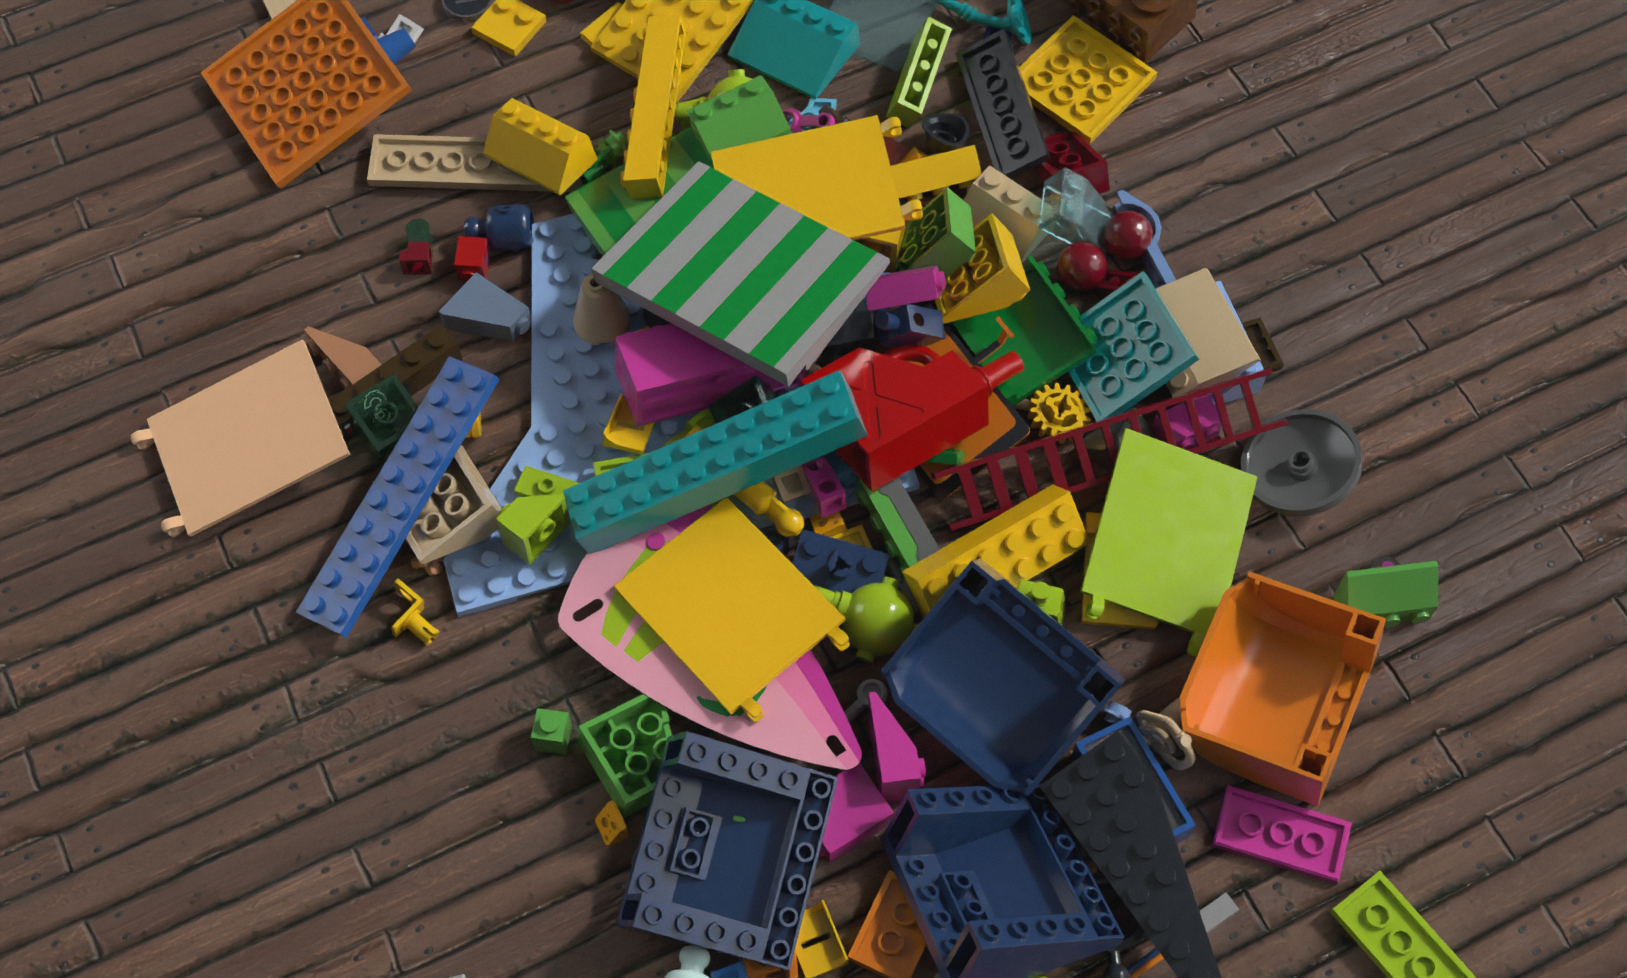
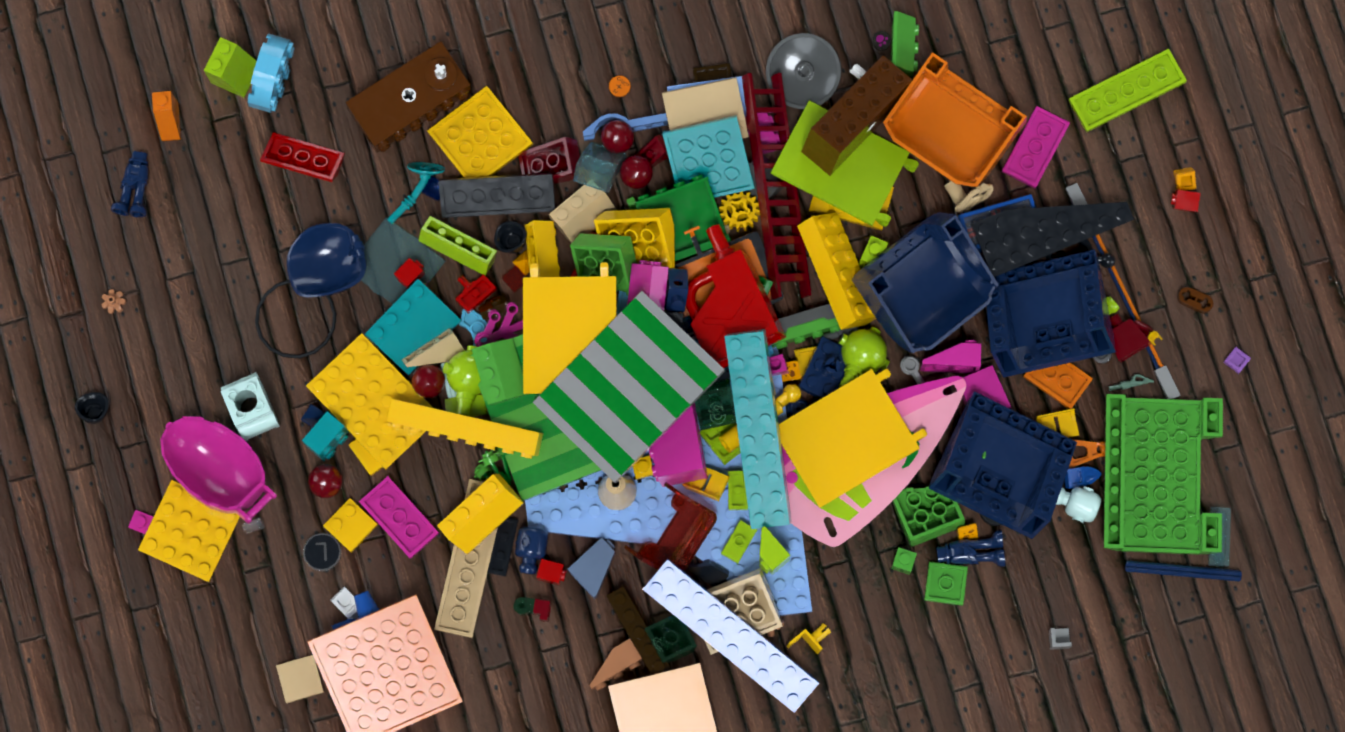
camera: 75 degrees left, 15 degrees up
none -> dark pink plate [359,476,439,559]
none -> red brick [394,258,425,289]
none -> tan slope [402,329,465,367]
none -> dark red piece [411,364,445,398]
none -> red plate [455,274,497,314]
none -> black tile [488,518,519,577]
none -> orange piece [609,76,631,97]
none -> clear red windscreen [624,482,717,571]
none -> black slope [688,560,729,587]
none -> reddish brown piece [801,56,912,176]
none -> bright green tile [924,562,968,606]
none -> dark blue piece [937,530,1005,567]

